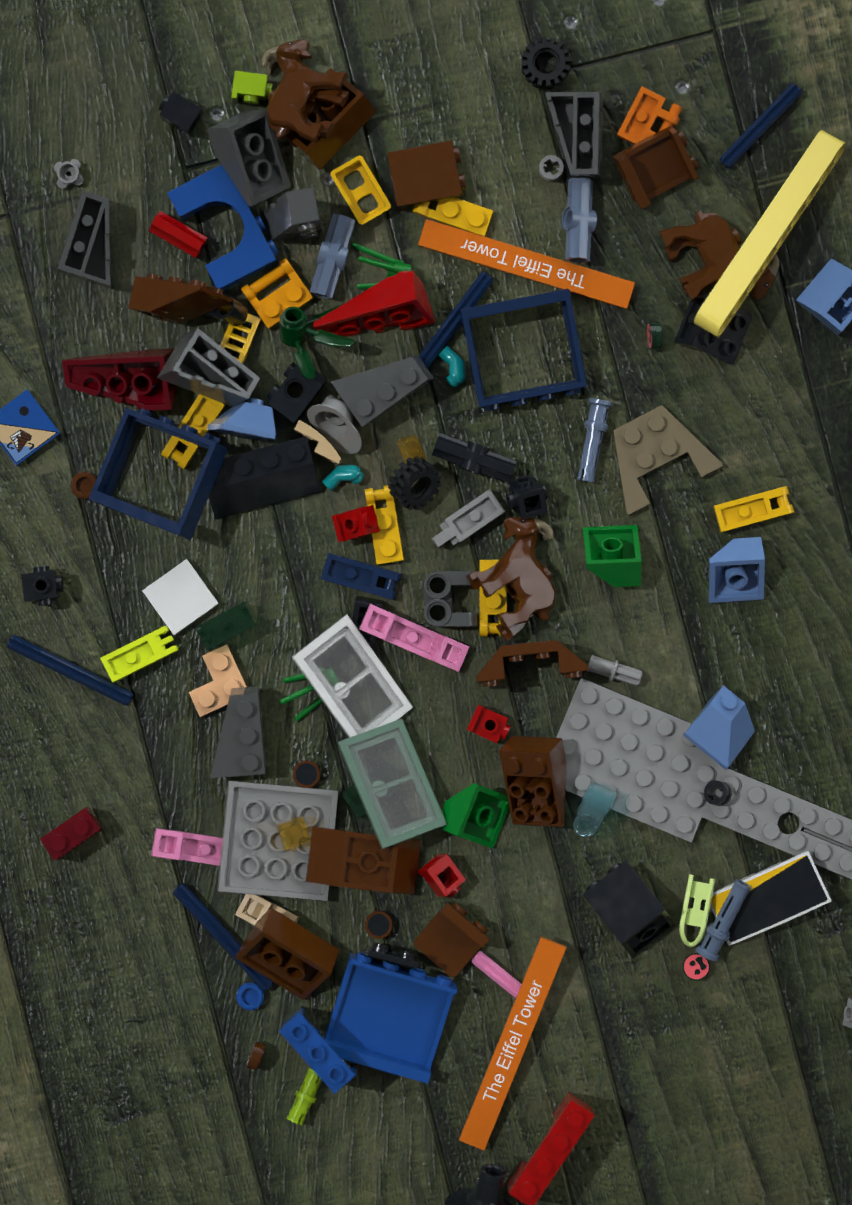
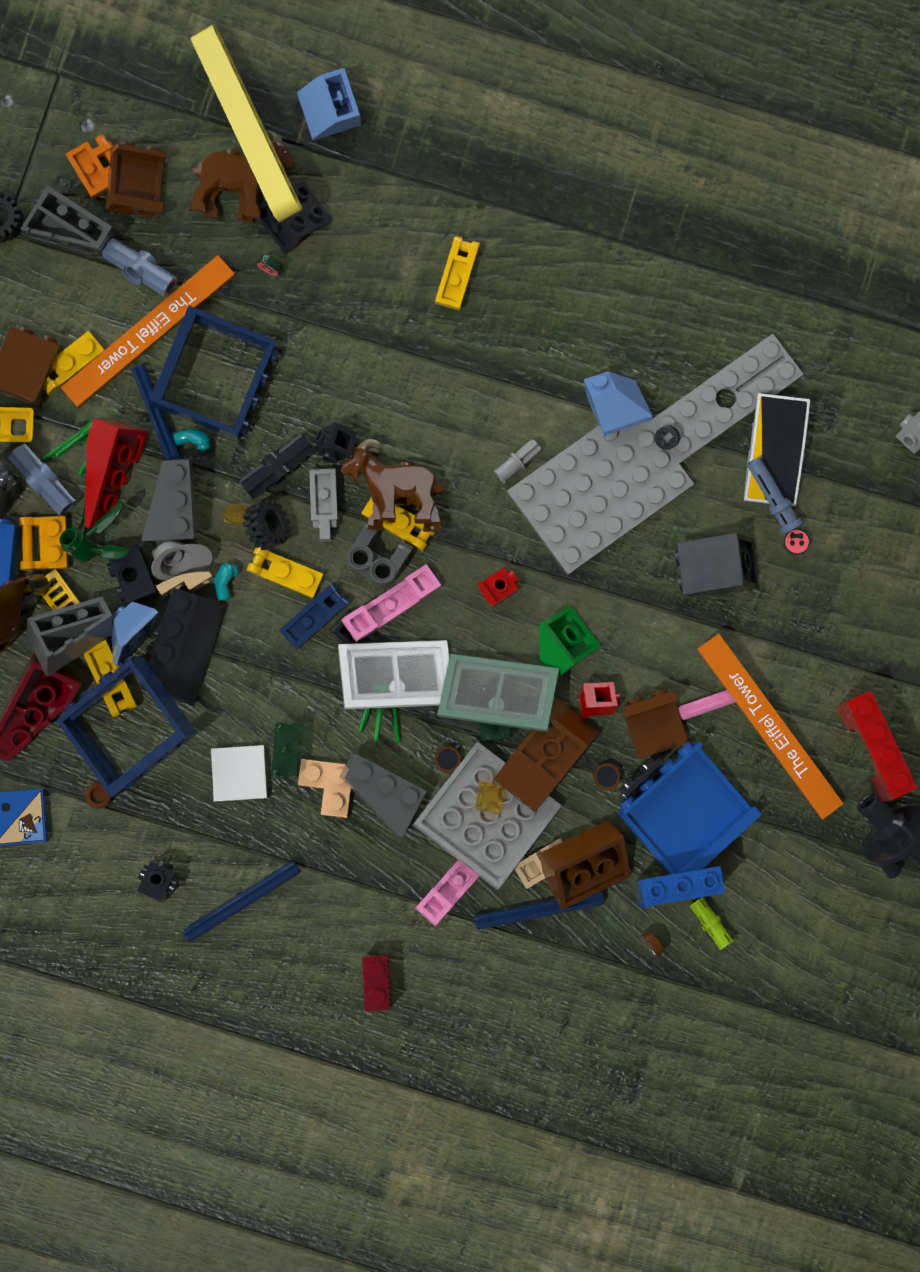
camera: 60 degrees left, 5 degrees down
neon yellow hinge [100,625,179,683] -> none
blue tile [236,982,264,1010] -> none
red brick [332,505,380,543] -> none
reddish brown slope [476,640,588,687] -> none
reddish brown slope [499,736,567,827] -> none
light grey bush [539,155,564,181] -> none
clear light blue piece [573,781,617,837] -> none
sand blue pin [577,398,613,483] -> none
green slope [583,525,642,587] -> none
dark tan wing [613,405,723,515] -> none
yellowish green piece [679,874,715,947] -> none
medium blue slope [709,537,765,603] -> none
dark blue axle [719,83,802,169] -> none

